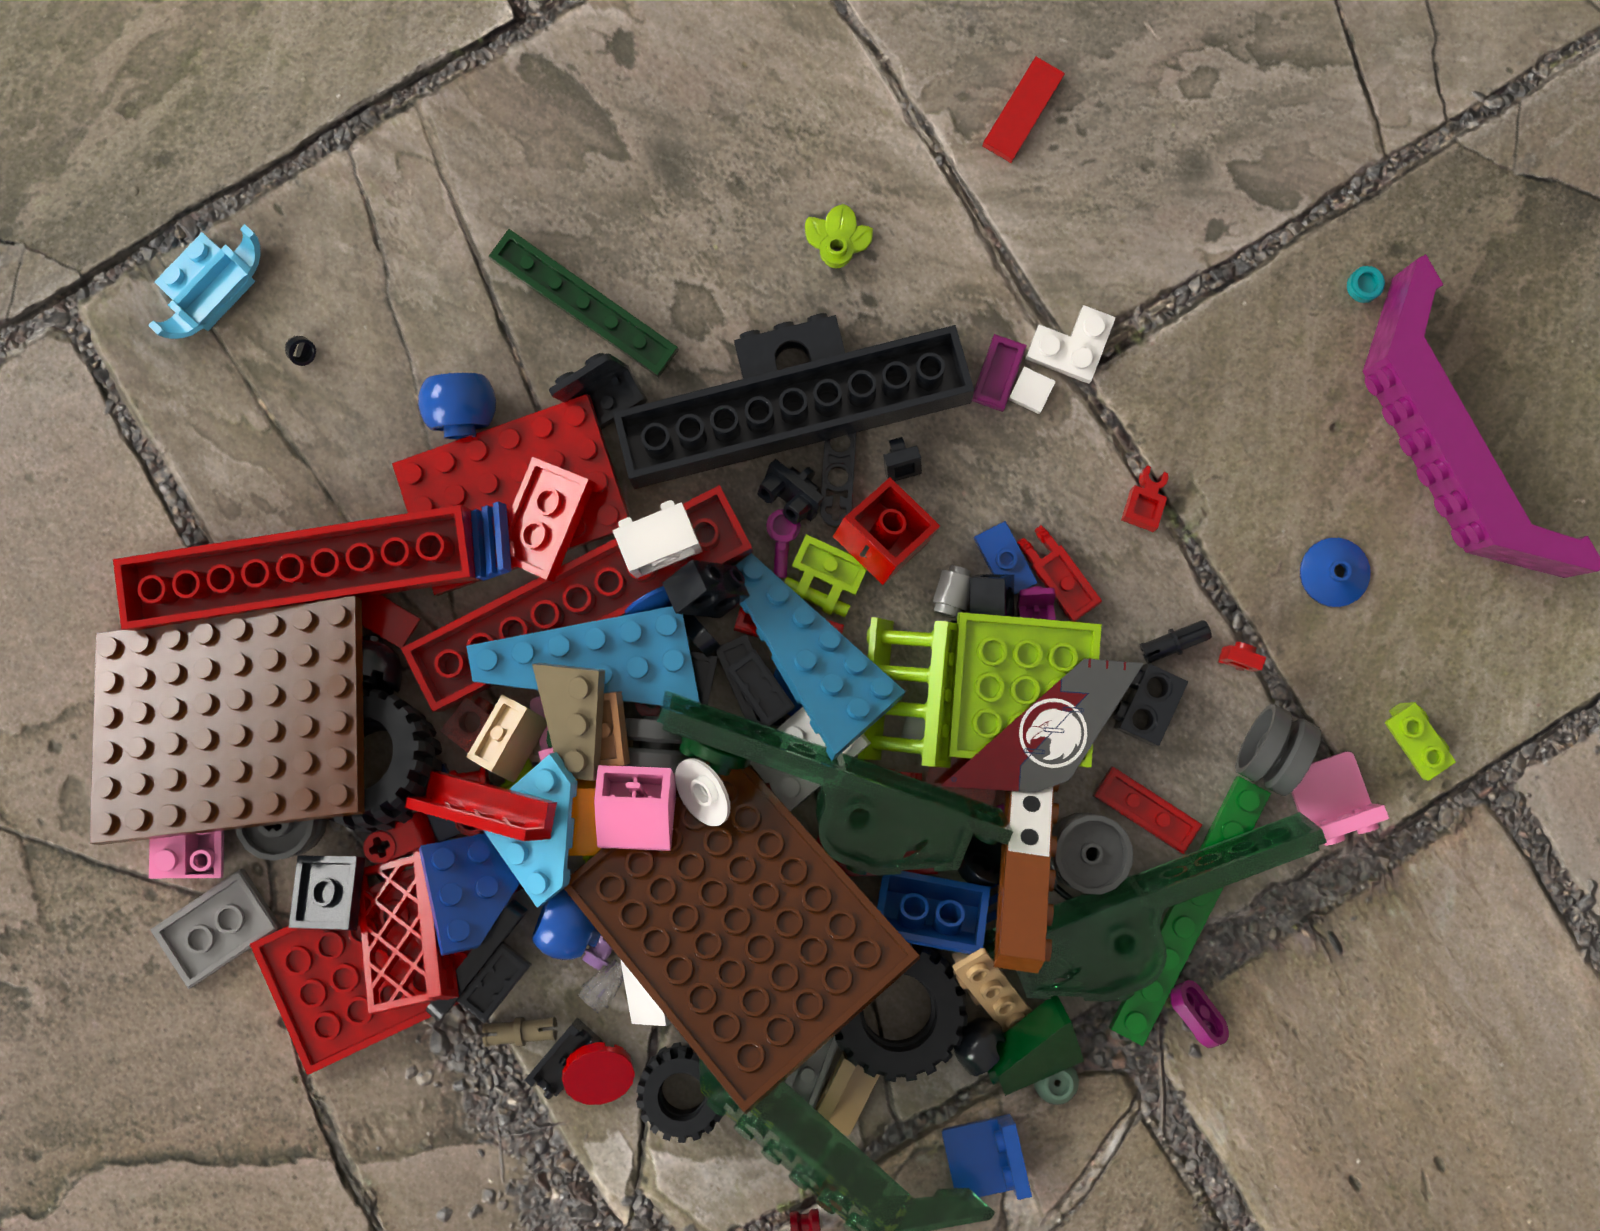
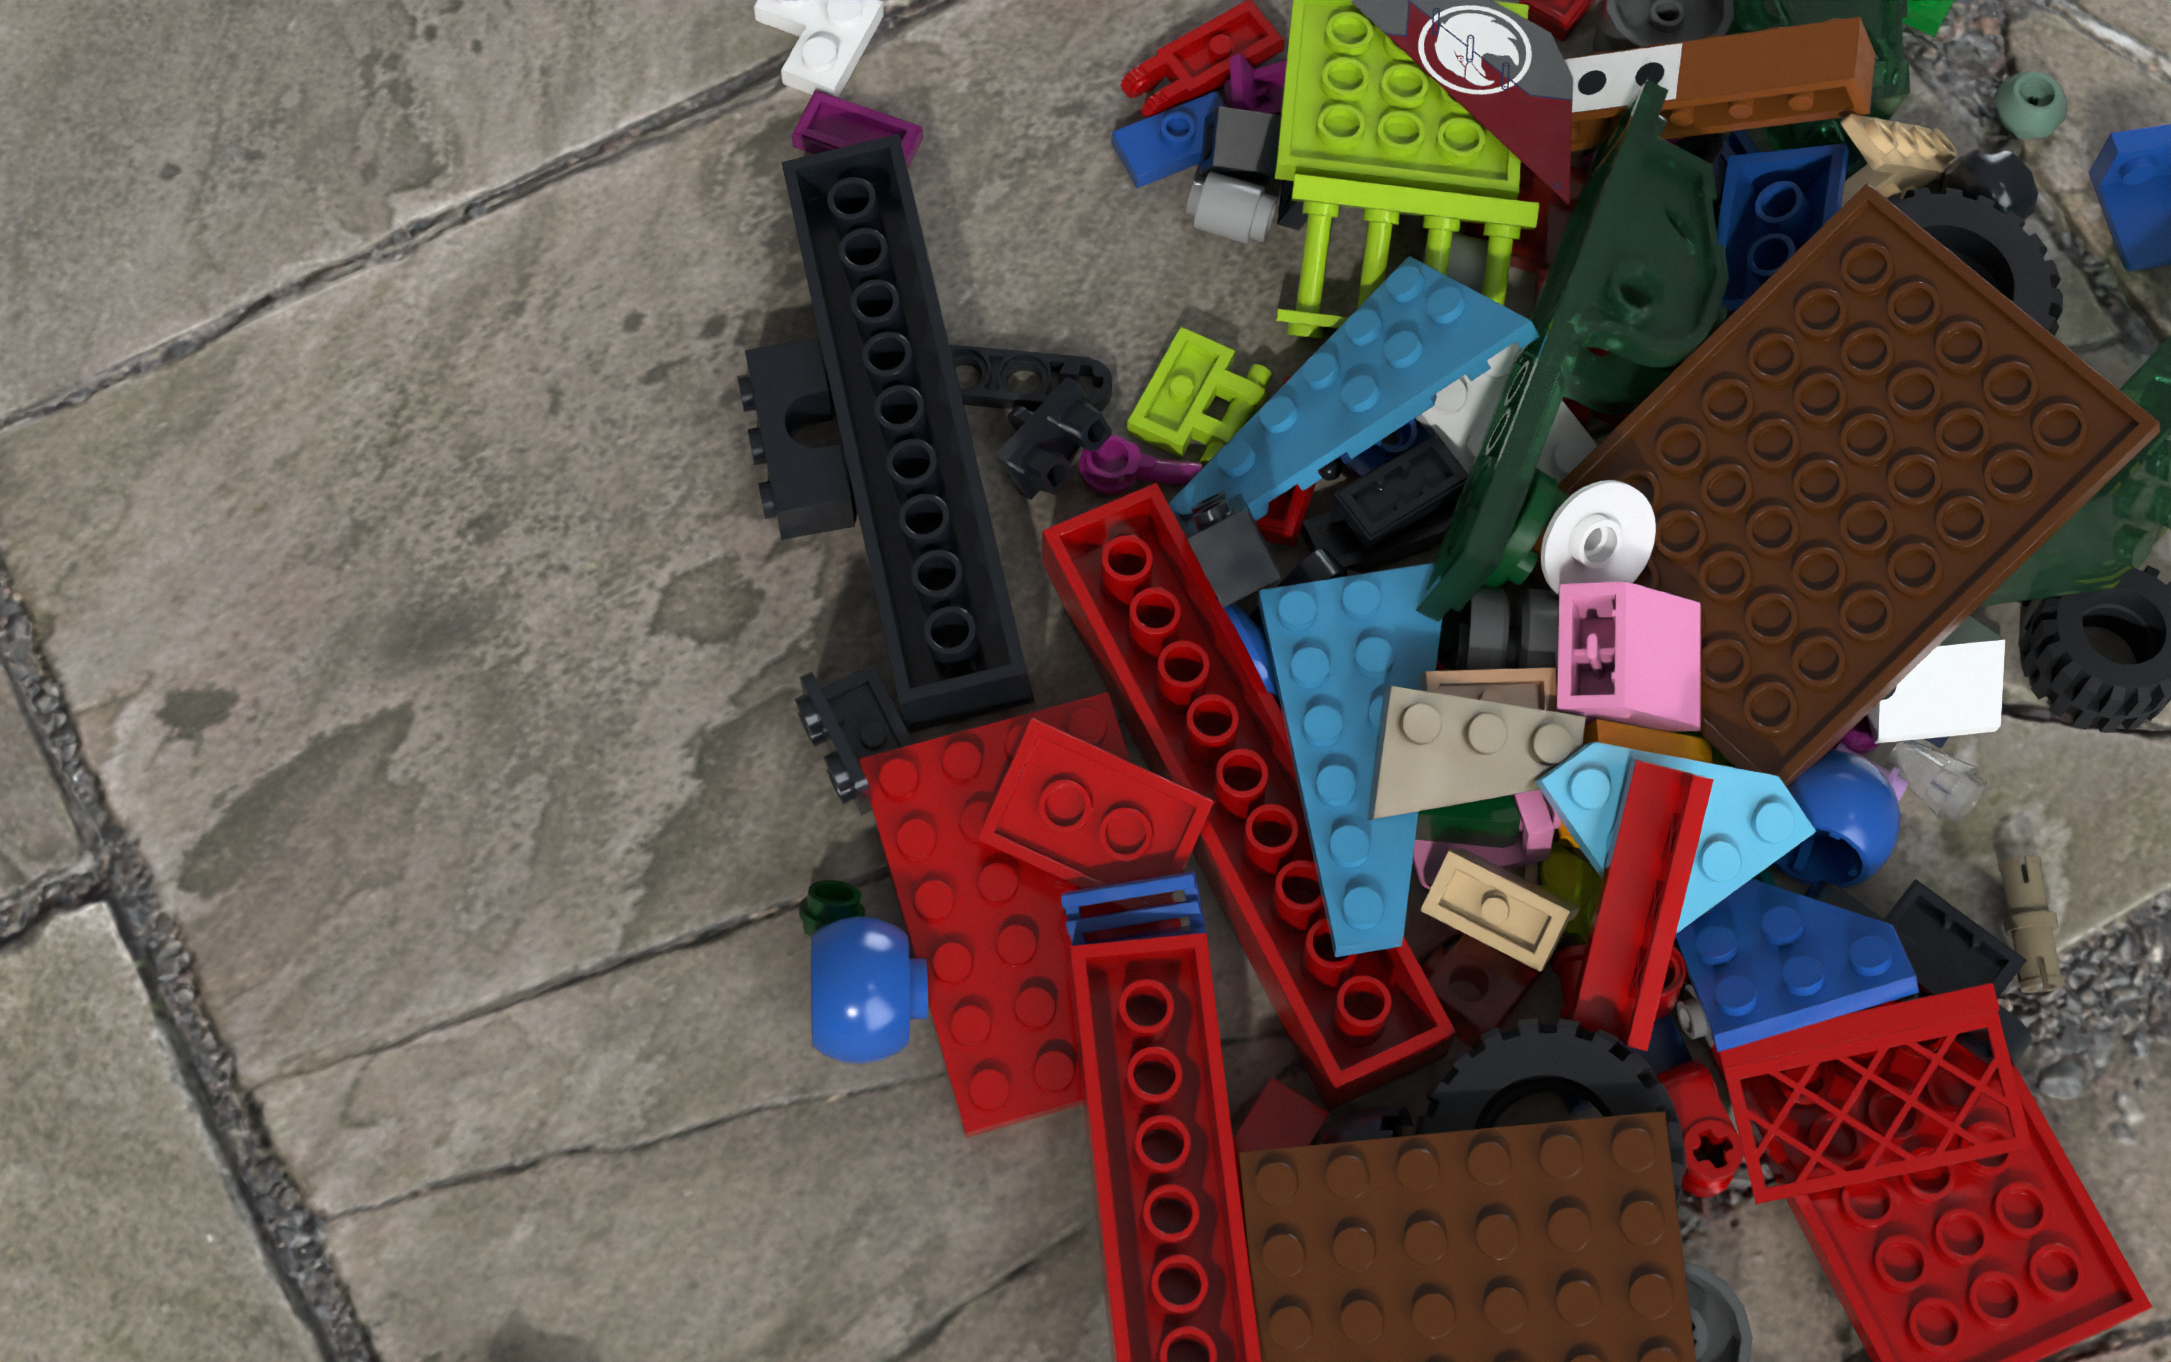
camera: 90 degrees left, 20 degrees down
black hinge [285,336,316,366] -> none
plate [288,855,365,931] -> none
dark green plate [489,229,679,378] -> none
black hinge [524,1018,603,1099] -> none
red tile [562,1042,635,1105] -> none
white container [612,500,703,578] -> none
lime plate [805,204,873,268] -> none
red brick [832,477,940,585] -> none
black tile [883,437,922,482] -> none
red tile [982,56,1065,163] -> none
dark green slope [987,994,1084,1096] -> none
white tile [1008,367,1056,414] -> none
none -> dark green plate [799,880,865,937]

